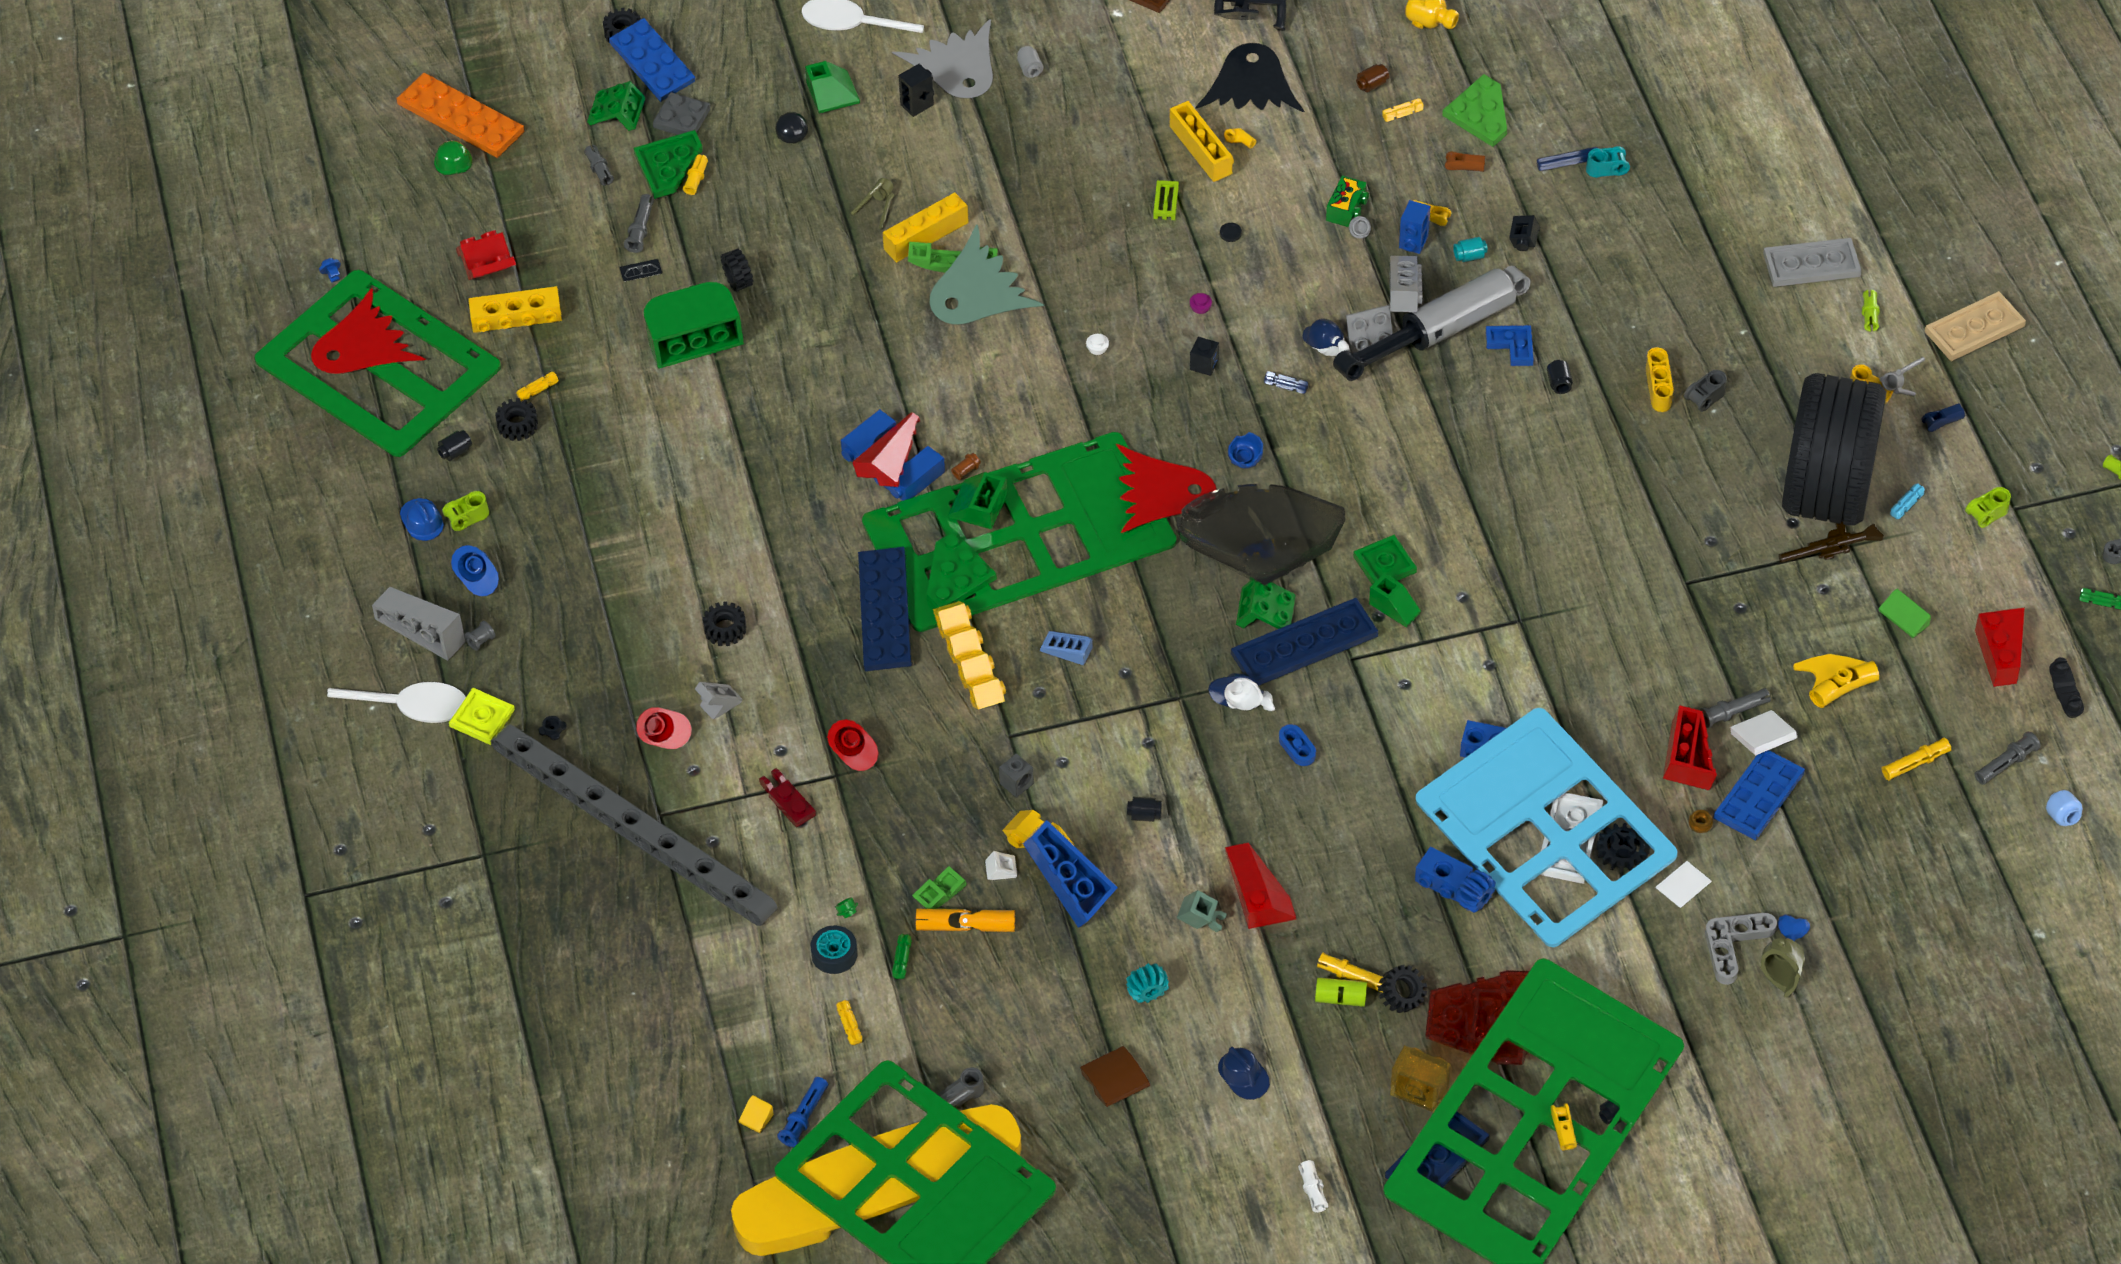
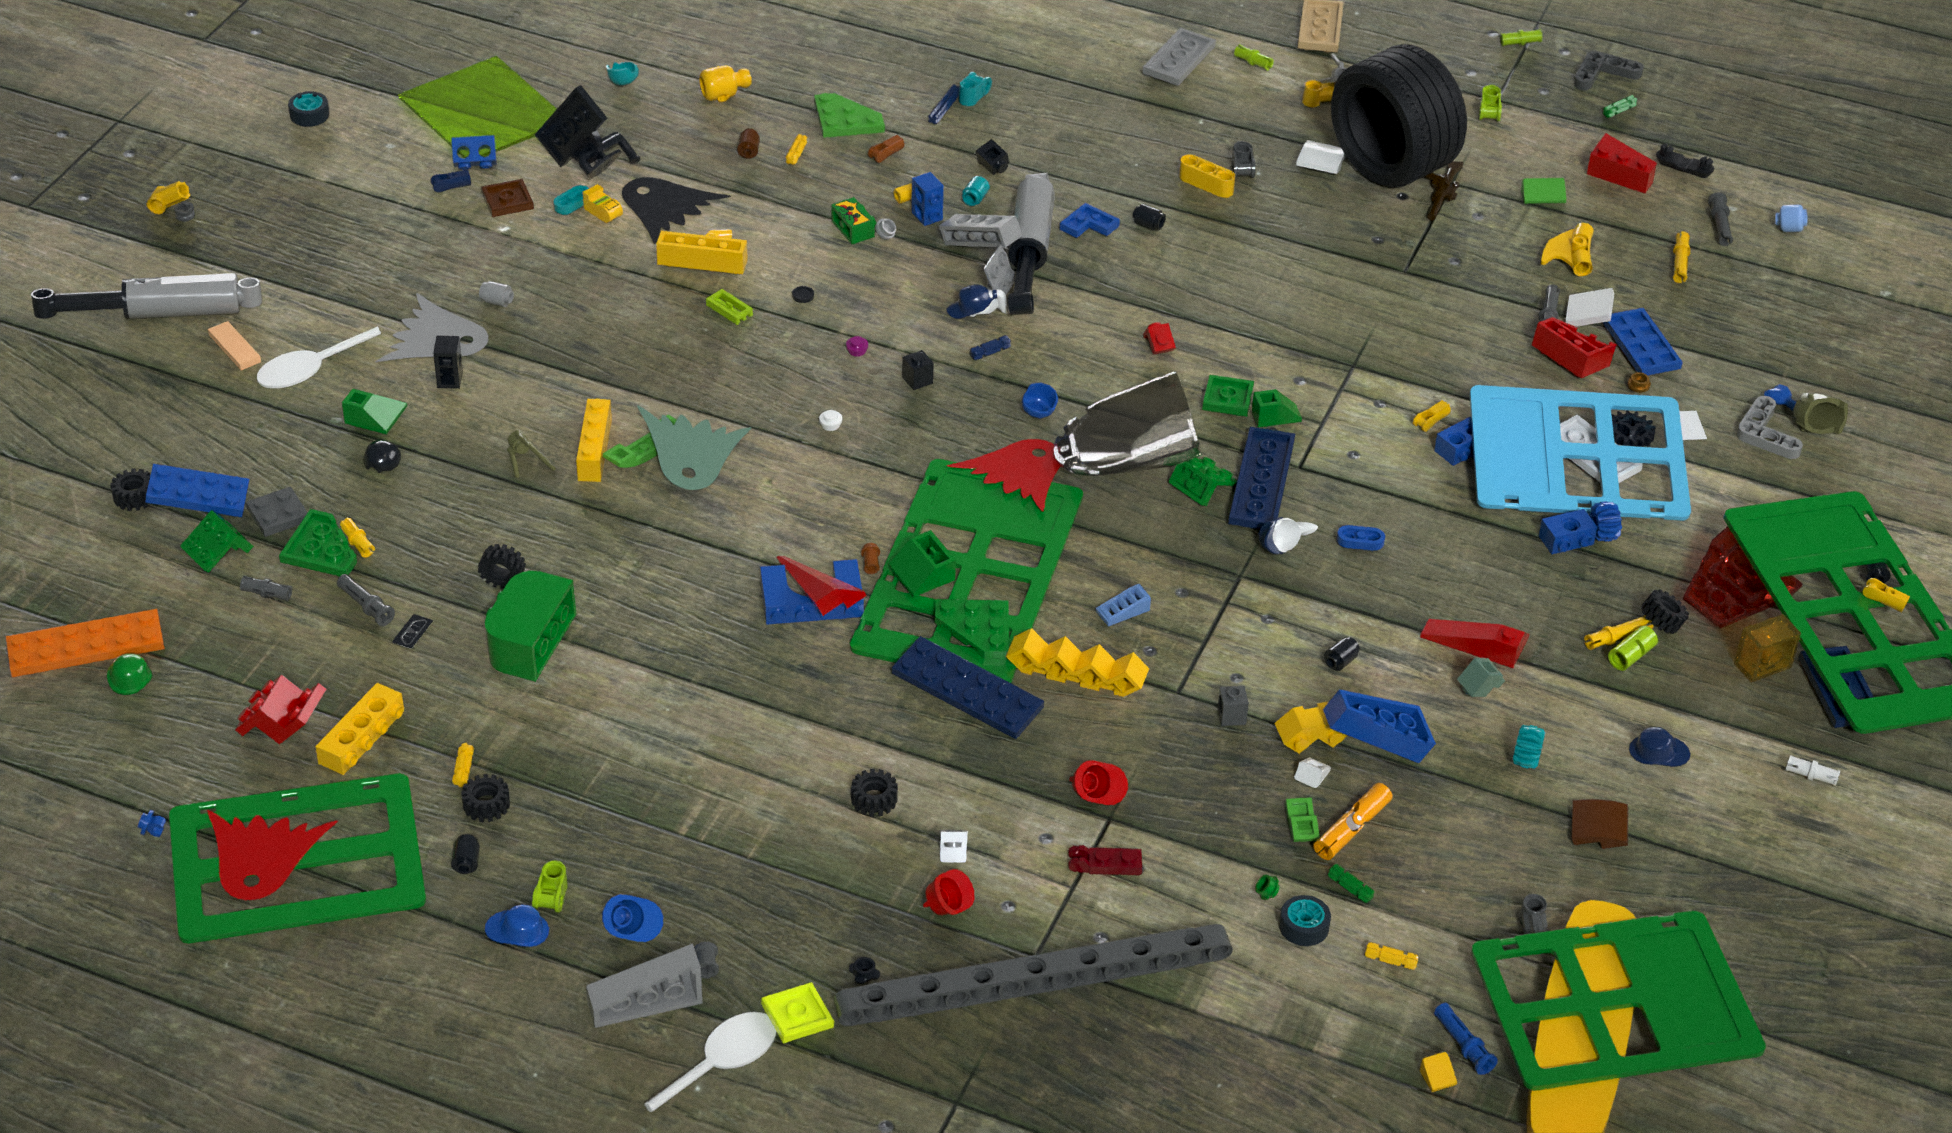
camera: 55 degrees left, 10 degrees down
none -> teal plate [554,185,589,215]
none -> yellow leg [583,184,623,223]
none -> red bracket [1143,322,1176,355]
none -> white slope [1296,140,1346,174]
none -> yellow bar [1413,400,1451,432]

